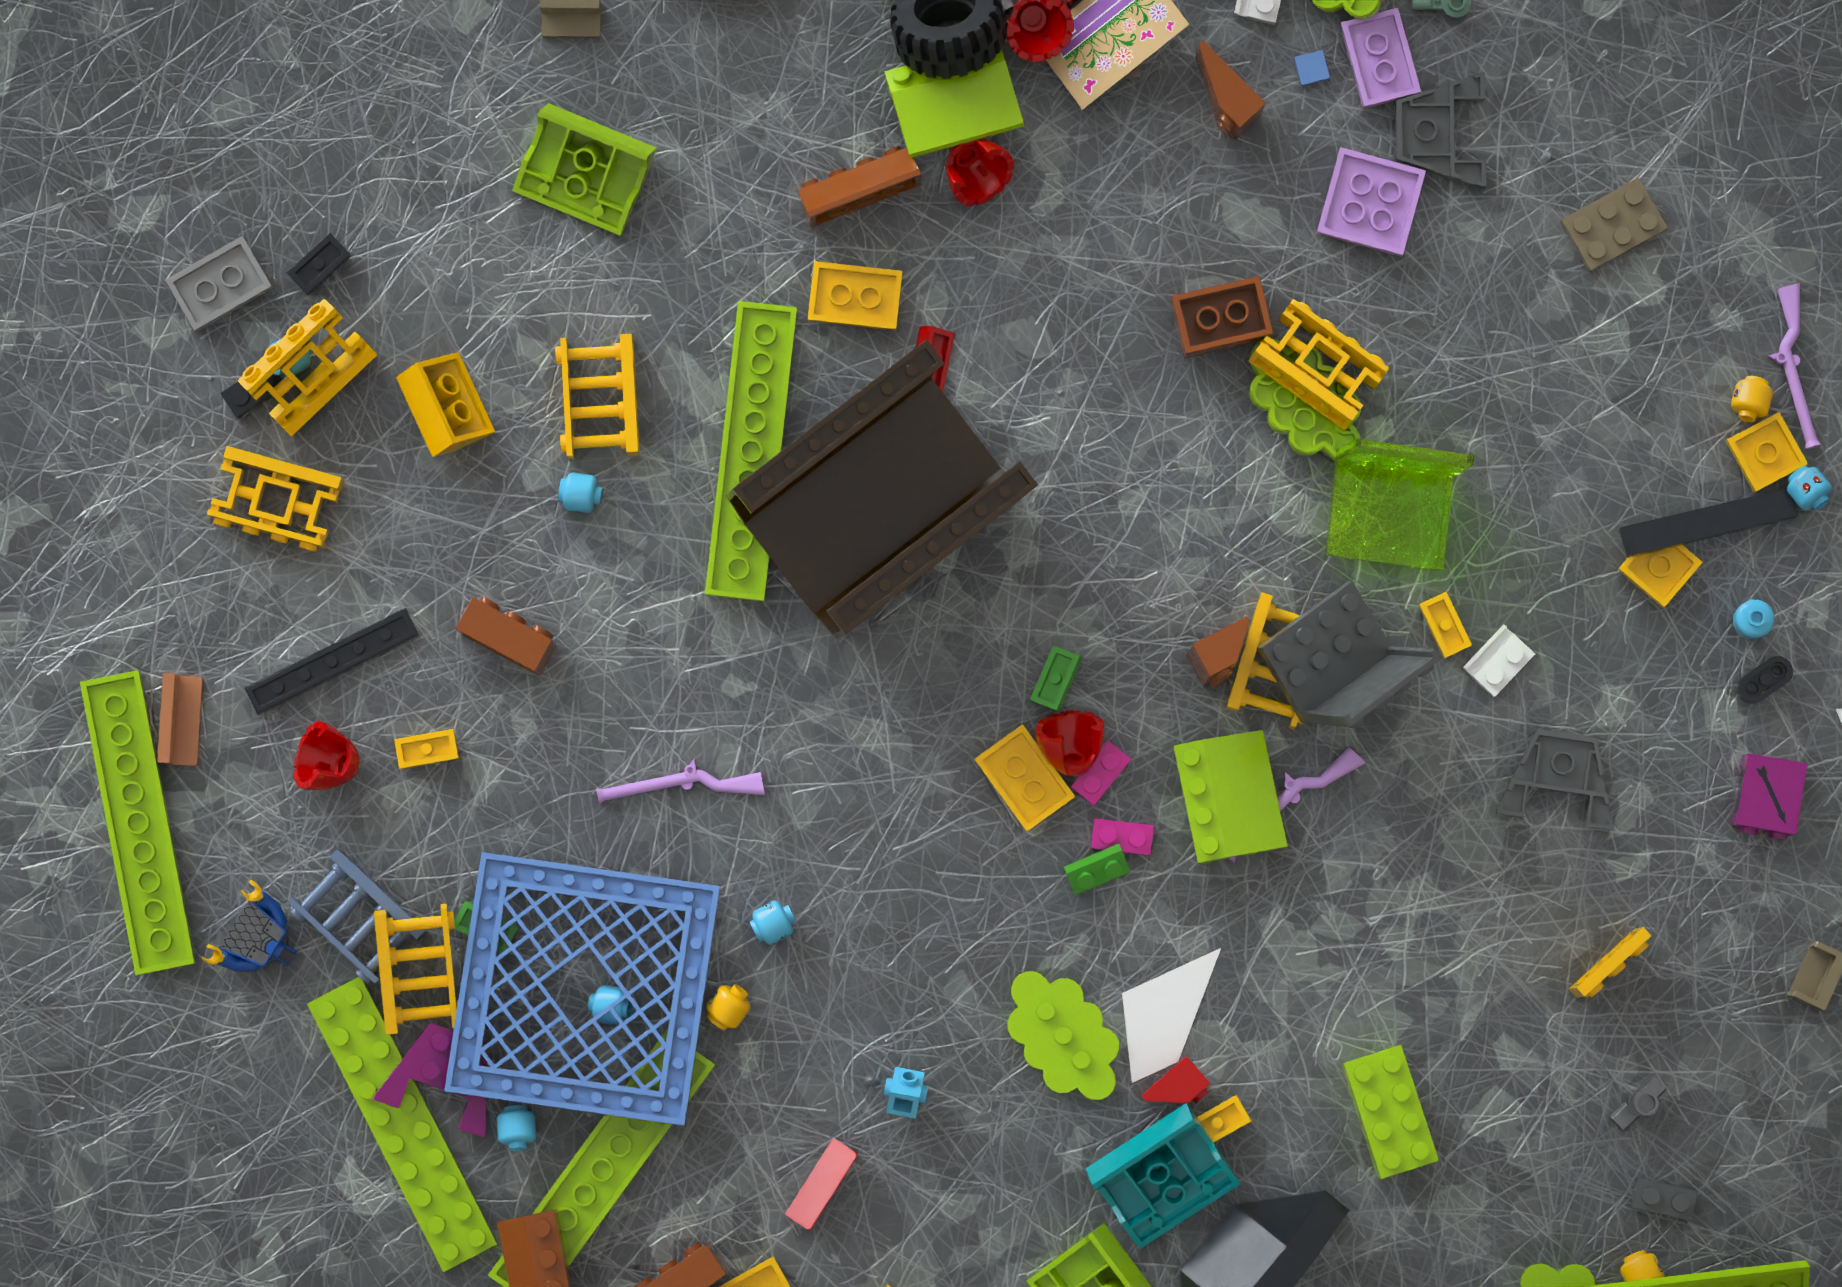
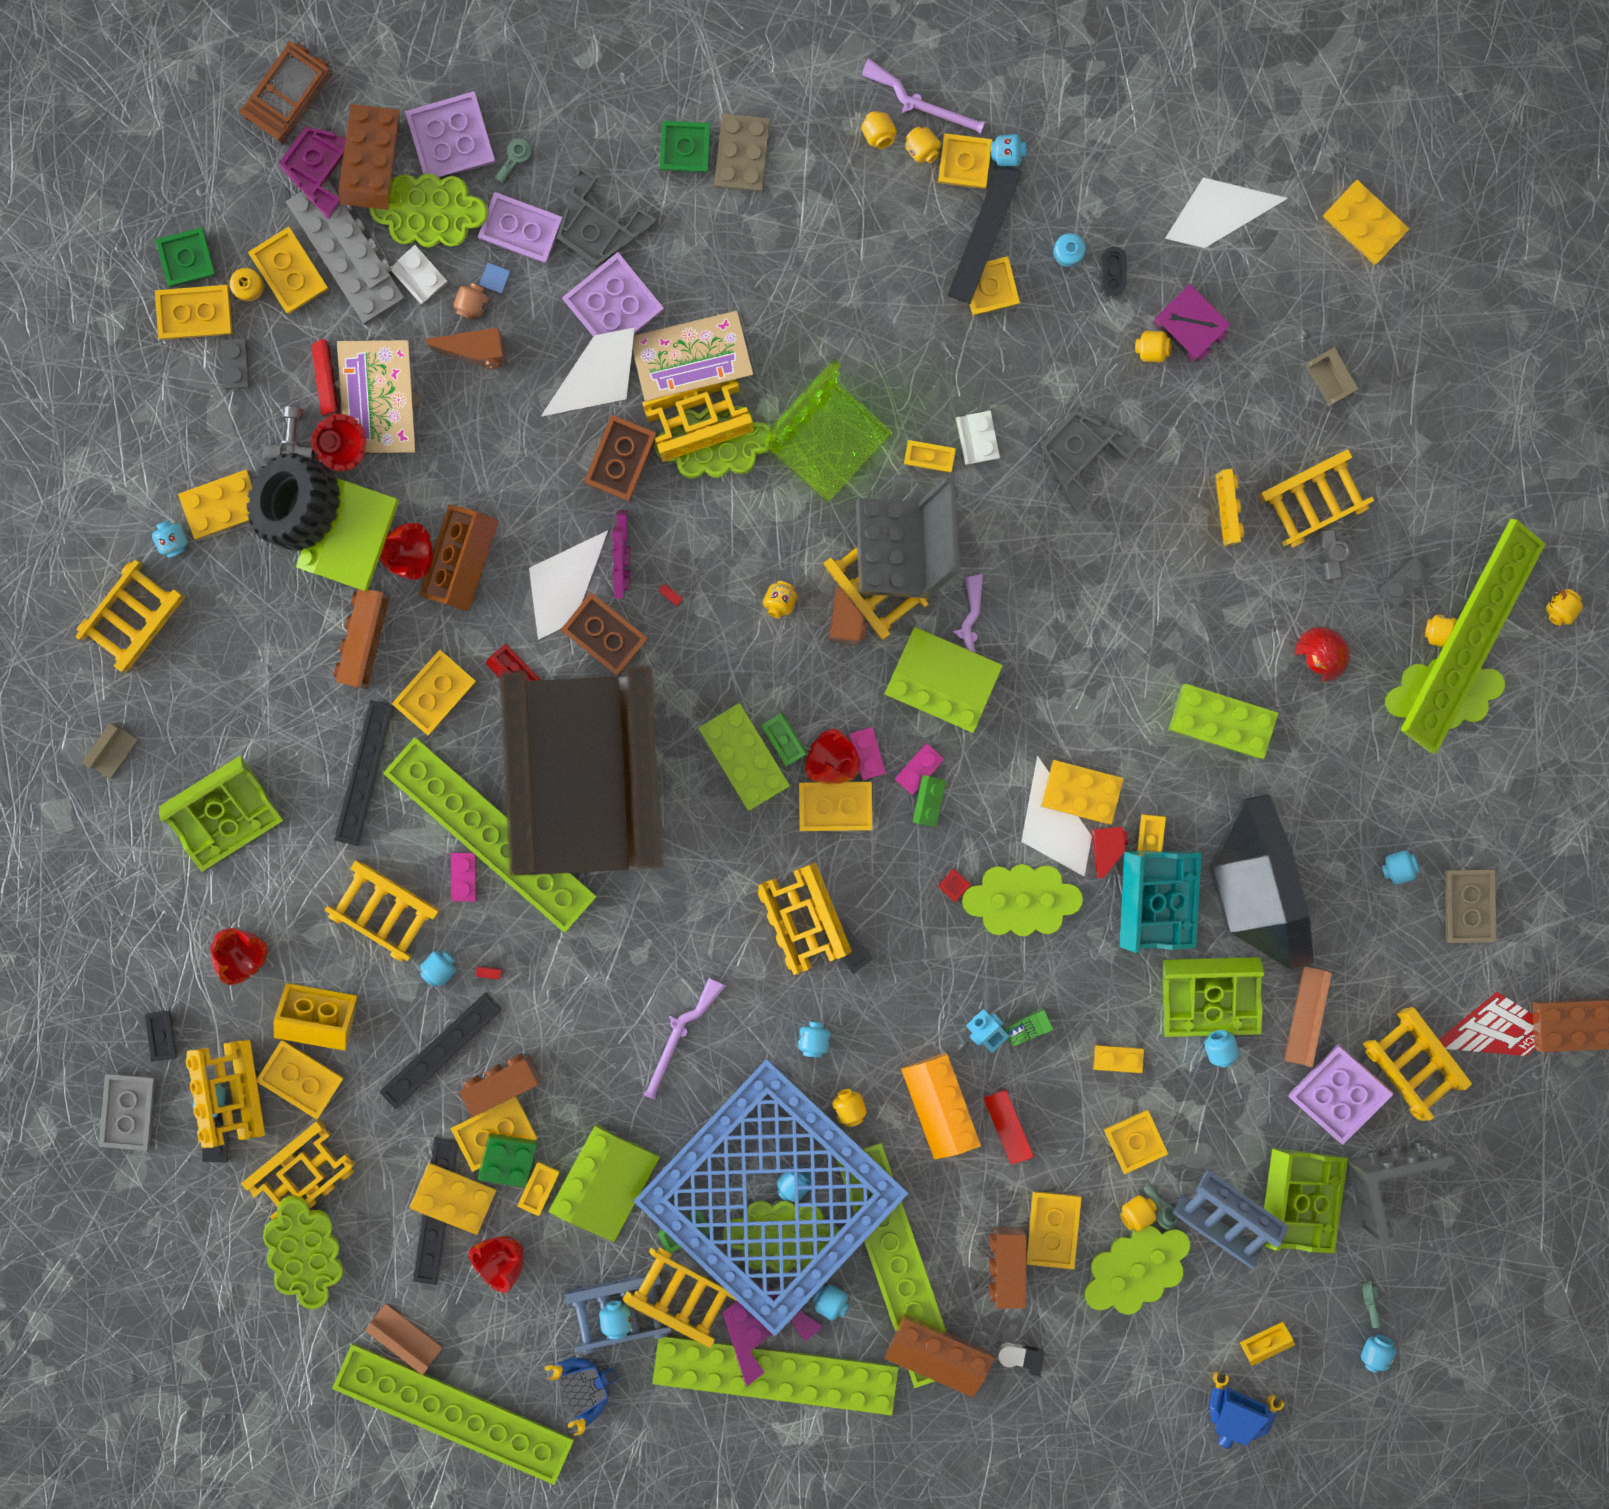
camera: 55 degrees left, 5 degrees up
none -> red hair [210,928,268,985]
none -> yellow plate [256,1040,344,1120]
none -> lime plate [263,1195,343,1309]
none -> black tile [334,700,394,846]
none -> black tile [379,992,502,1110]
none -> yellow plate [410,1162,496,1235]
none -> dark orange slope [418,504,499,612]
none -> dark pink plate [451,853,476,902]
none -> yellow plate [451,1096,538,1172]
none -> nougat head [453,283,489,321]
none -> red tile [476,966,503,980]
none -> green plate [478,1133,537,1188]
none -> white sticker [529,530,608,640]
none -> white sticker [541,327,635,417]
none -> lime piece [548,1122,660,1242]
none -> dark orange brick [560,592,649,677]
none -> medium azure head [599,1301,632,1339]
none -> magenta wing [612,510,631,598]
none -> sticker [632,311,753,401]
none -> red tile [658,584,683,607]
none -> green plate [659,120,710,173]
none -> lime brick [698,703,790,811]
none -> lime plate [723,1200,840,1273]
none -> yellow fence [758,862,852,975]
none -> yellow head [763,581,798,619]
none -> black plate [824,921,872,974]
none -> yellow head [861,111,897,149]
none -> light orange slope [901,1052,981,1160]
none -> red tile [937,868,971,902]
none -> bright green leg [1003,1008,1053,1046]
none -> yellow plate [1041,760,1124,825]
none -> yellow plate [1093,1045,1144,1073]
none -> yellow head [1135,331,1172,363]
none -> yellow fence [1258,449,1374,548]
none -> red hair [1295,626,1350,681]

